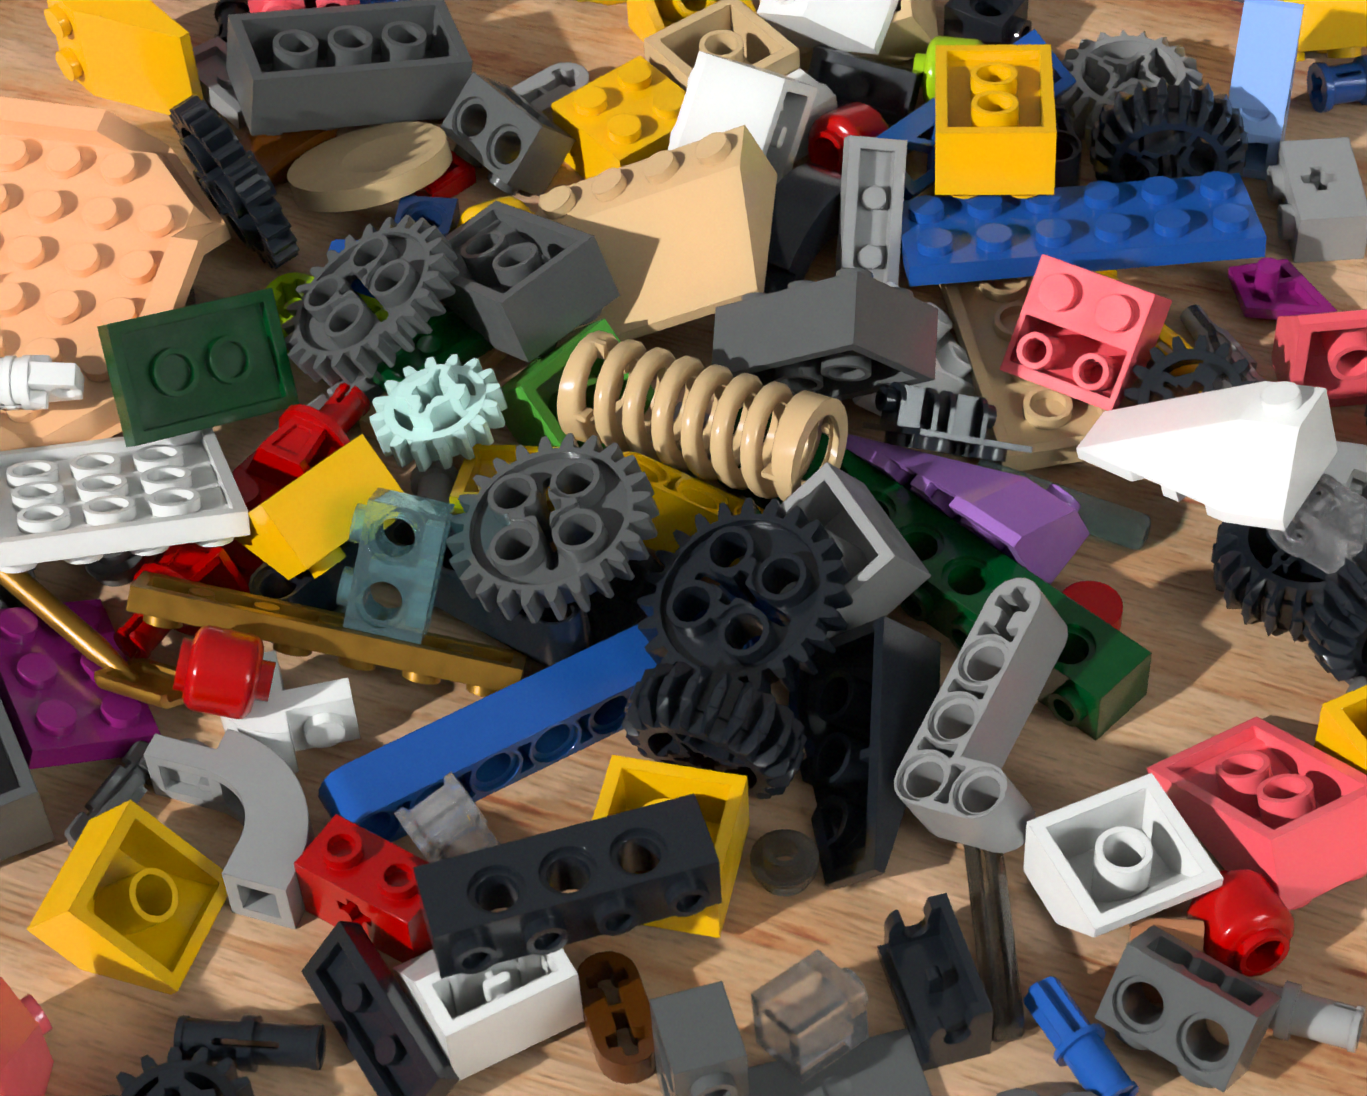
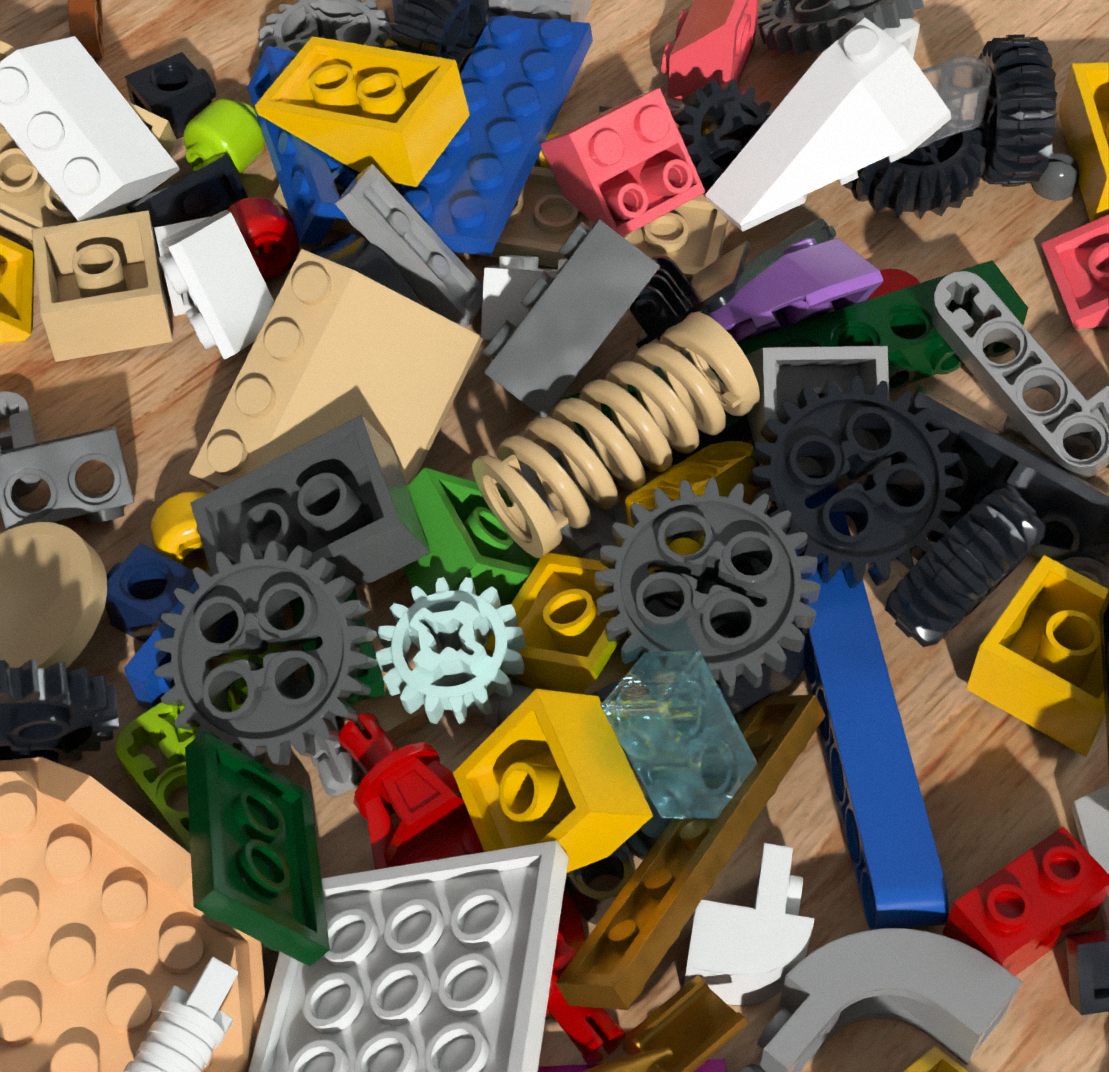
camera: 70 degrees left, 5 degrees up
red head [173,625,276,719] -> none
clear piece [394,771,501,863] -> none
yellow brick [551,55,686,179] -> none
magenta piece [1228,257,1337,320] -> none

